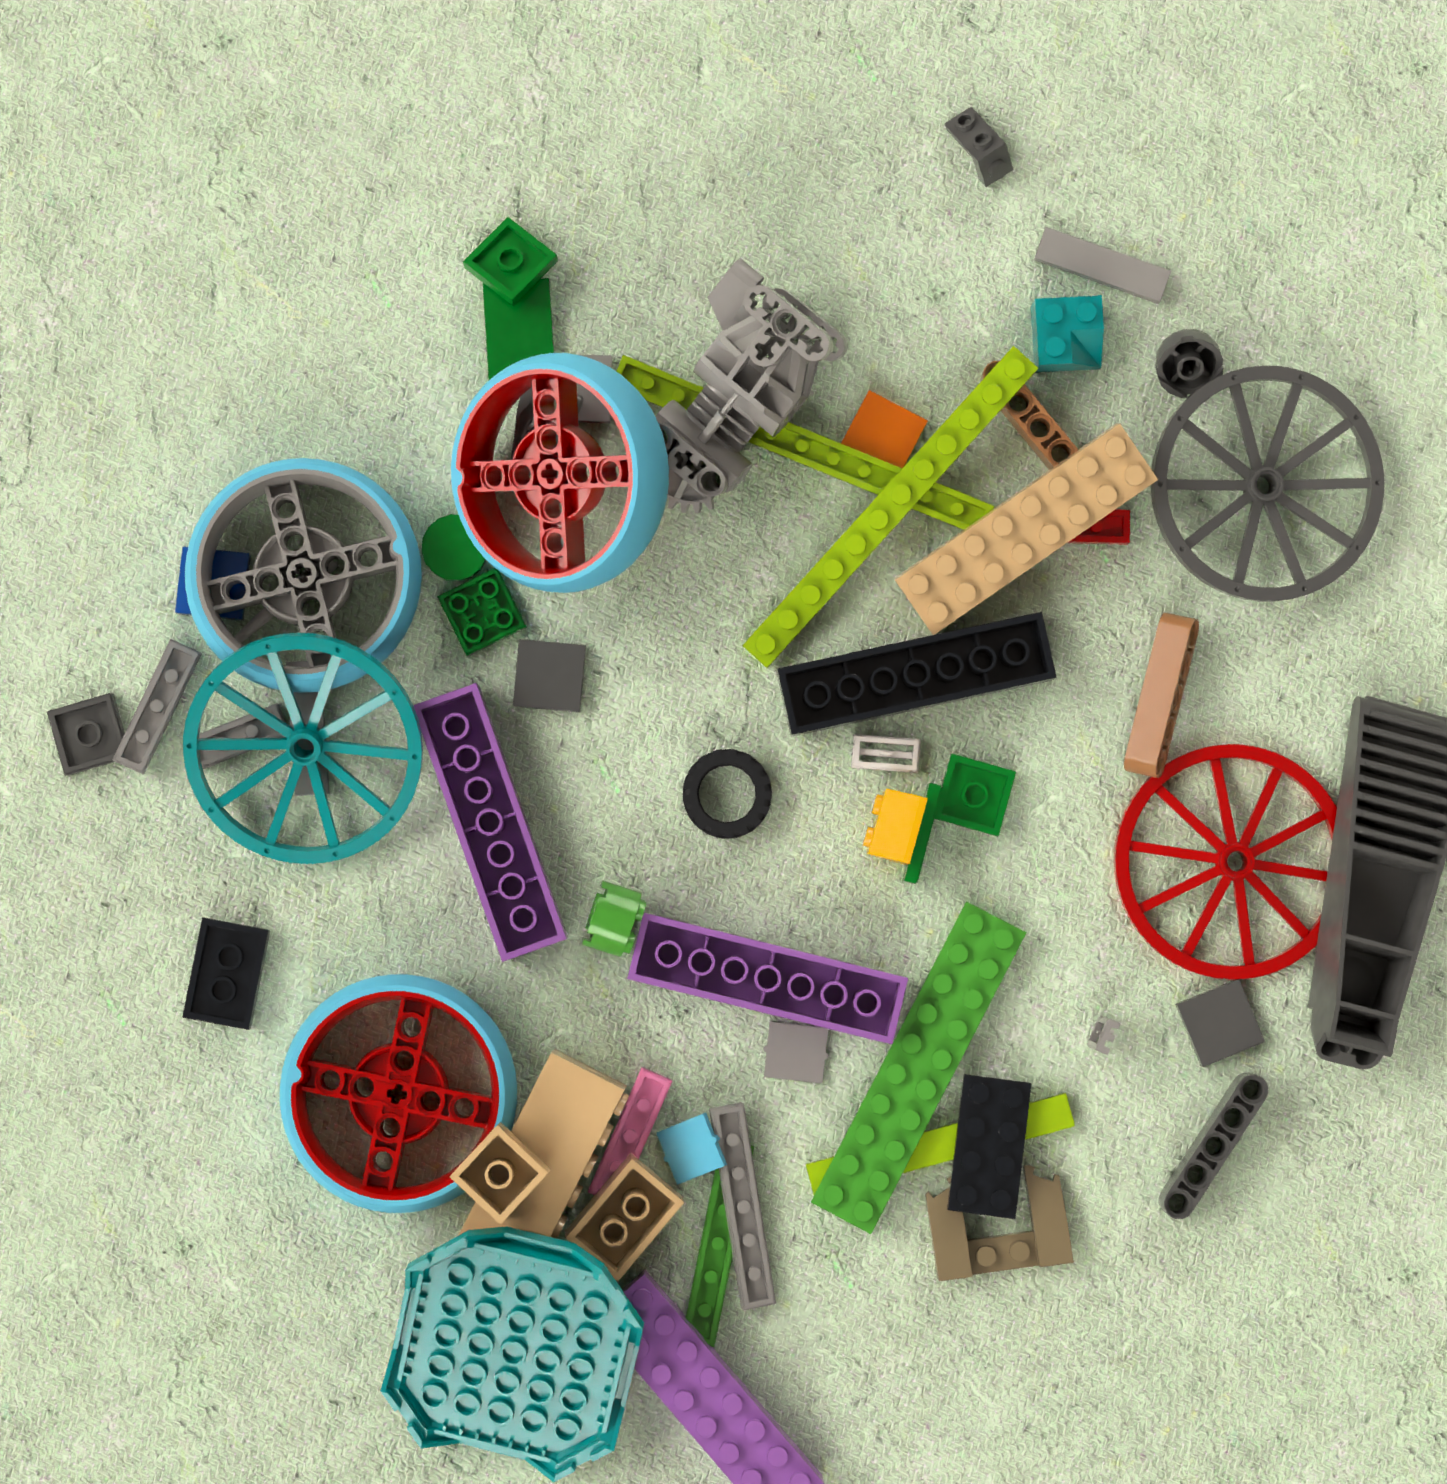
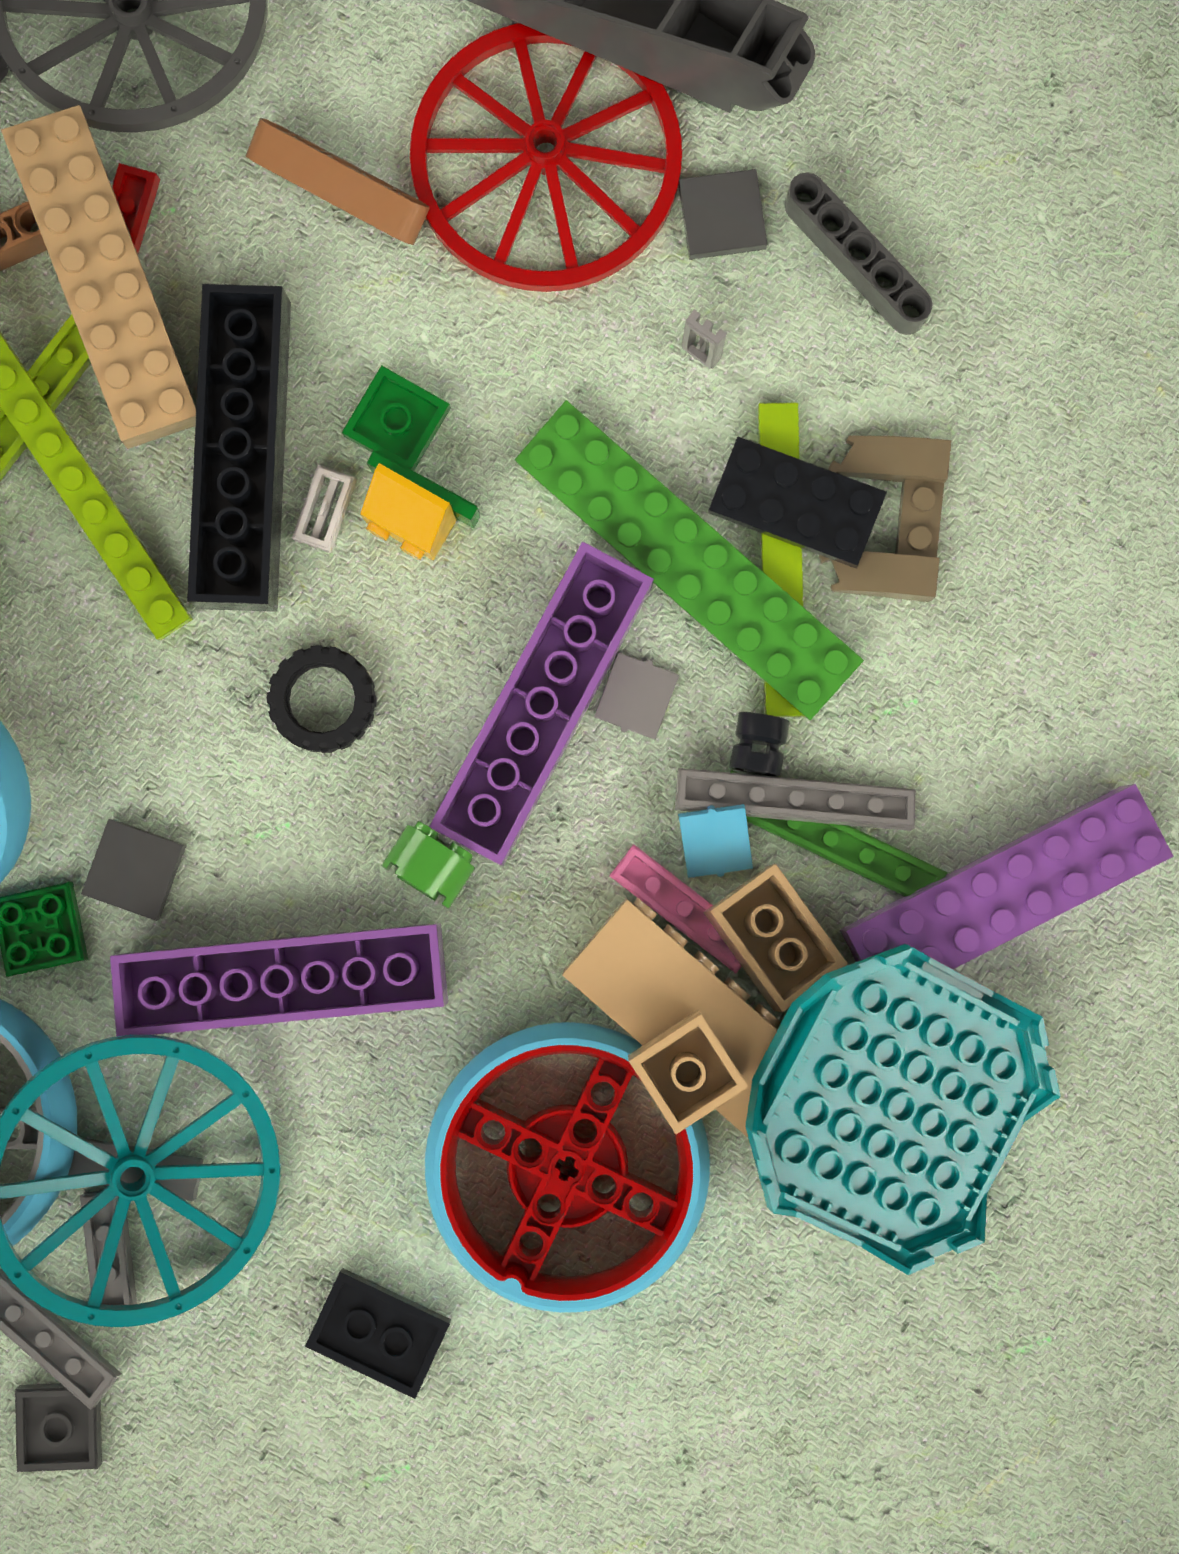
camera: 70 degrees left, 0 degrees up
none -> black wheel [729,712,790,777]

